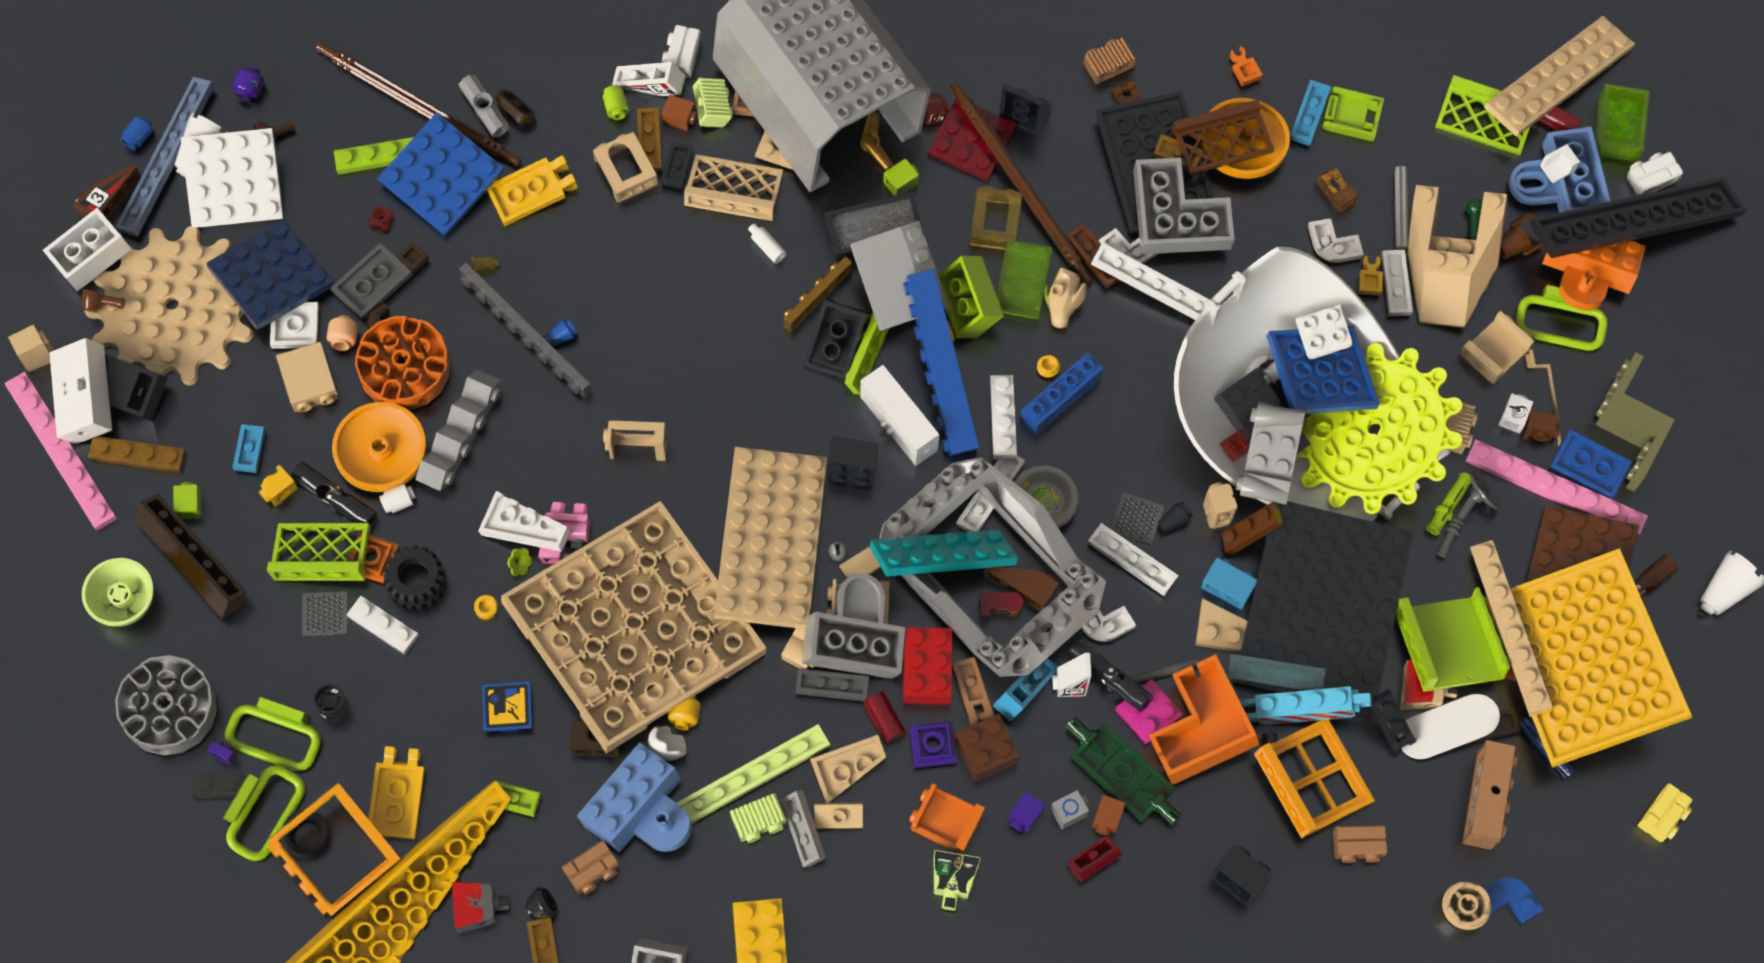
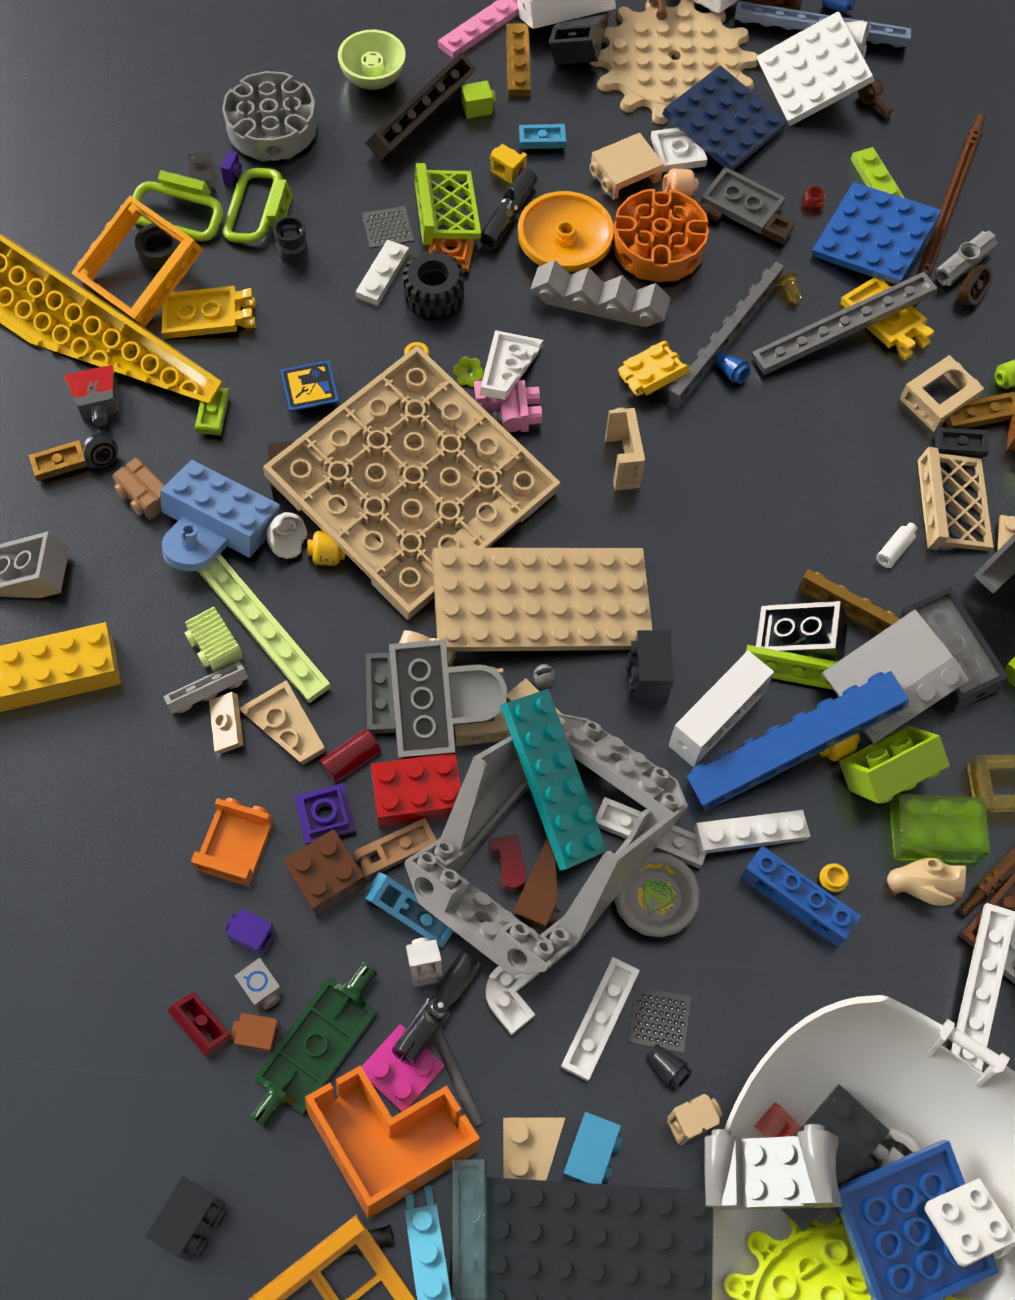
camera: 80 degrees right, 5 degrees down
dark purple head [231,66,265,100] -> none
white brick [379,483,416,513] -> none
black torso [933,850,980,911] -> none
reddish brown plate [1222,502,1283,556] -> none
none -> yellow plate [618,341,690,396]
none -> flat silver plate [752,272,937,375]

